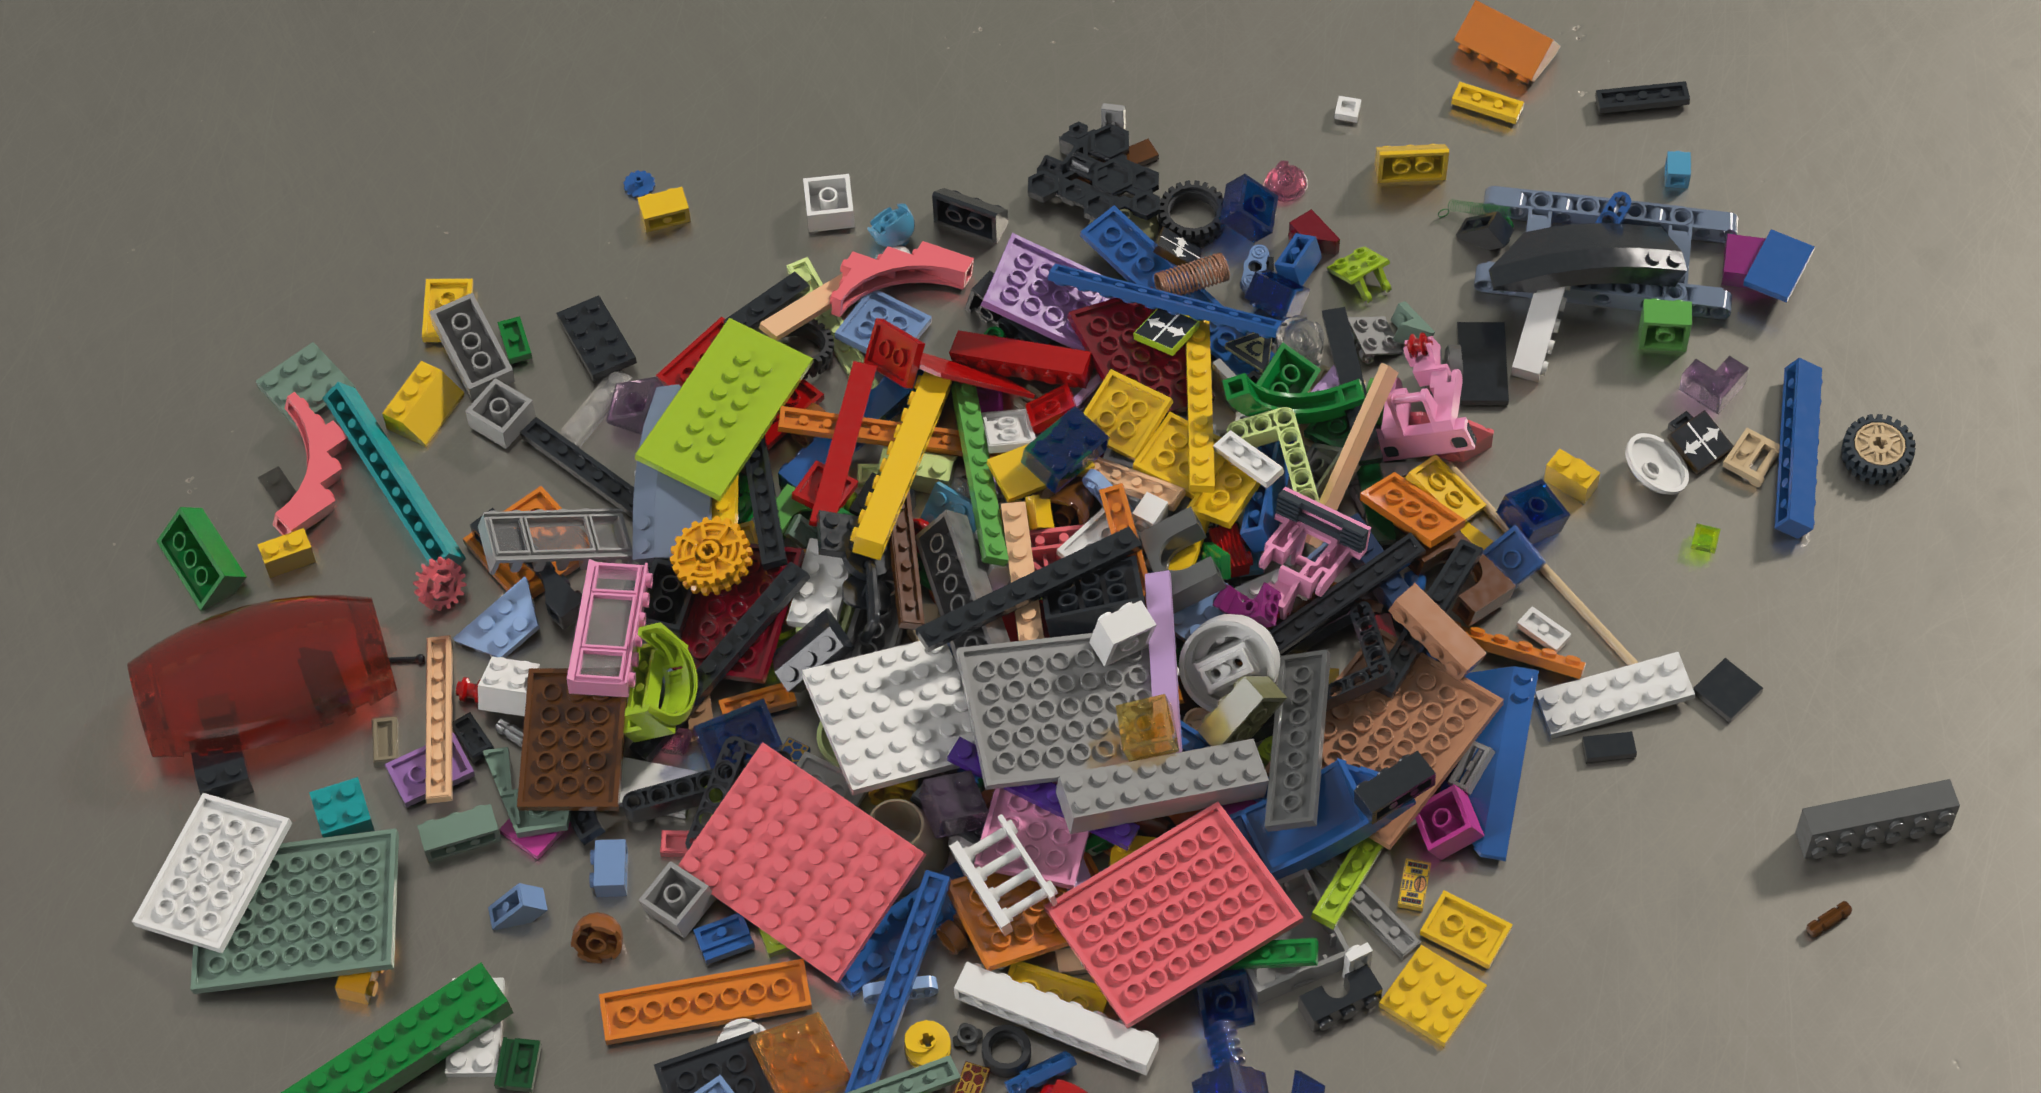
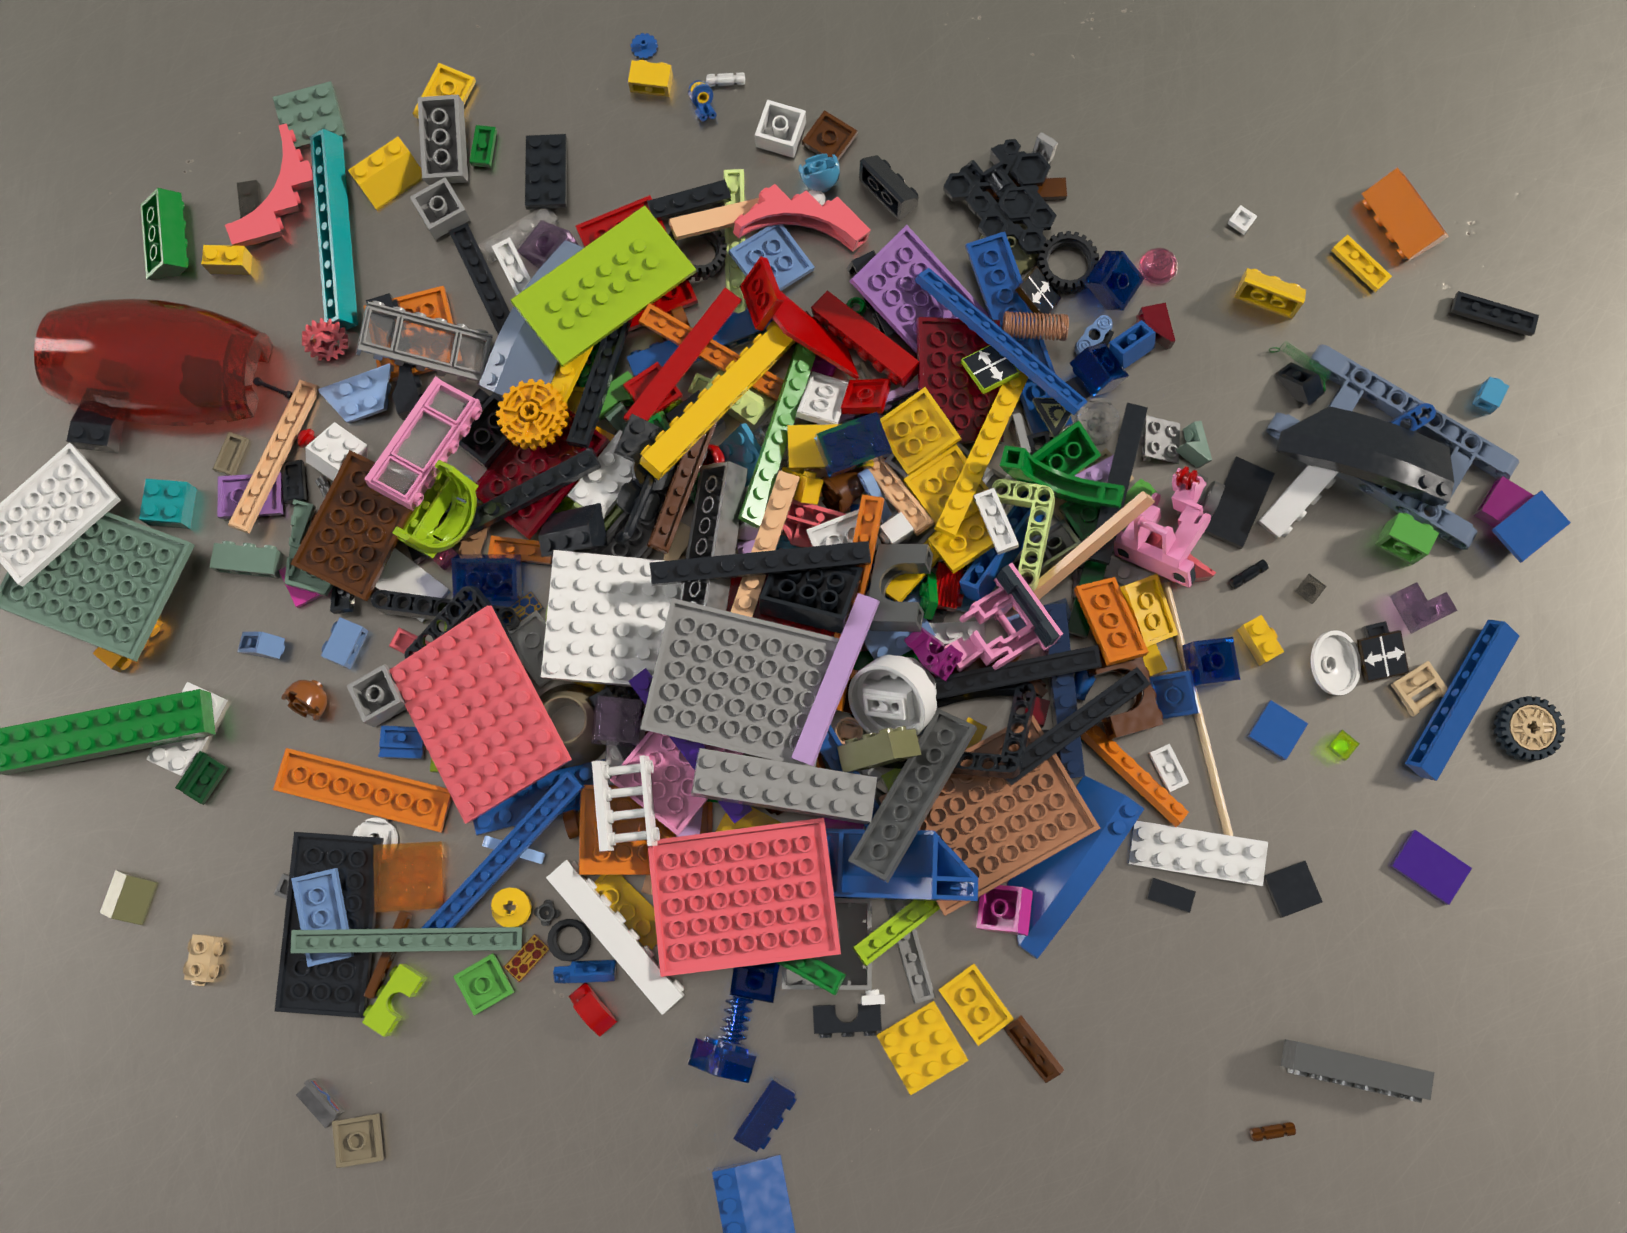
camera: 25 degrees right, 20 degrees up
white brick [1089,601,1156,667] -> none
clear yellow brick [1116,694,1180,762] -> none
lime plate [1327,246,1392,303] -> none
black brick [1354,751,1436,825] -> none
nougat brick [1389,583,1487,681] -> none
tile [1397,858,1431,912] -> none
light grey tile [1447,741,1495,795] -> none
none -> white plate [492,237,531,295]
none -> blue piece [688,80,717,121]
none -> white axle [706,72,745,87]
none -> reddish brown plate [802,110,858,161]
none -> reddish brown plate [1003,1015,1064,1083]
none -> black axle [1229,559,1269,589]
none -> blue tile [1247,700,1308,761]
none -> clear smoke plate [1295,573,1327,604]
none -> dark purple tile [1390,830,1472,905]

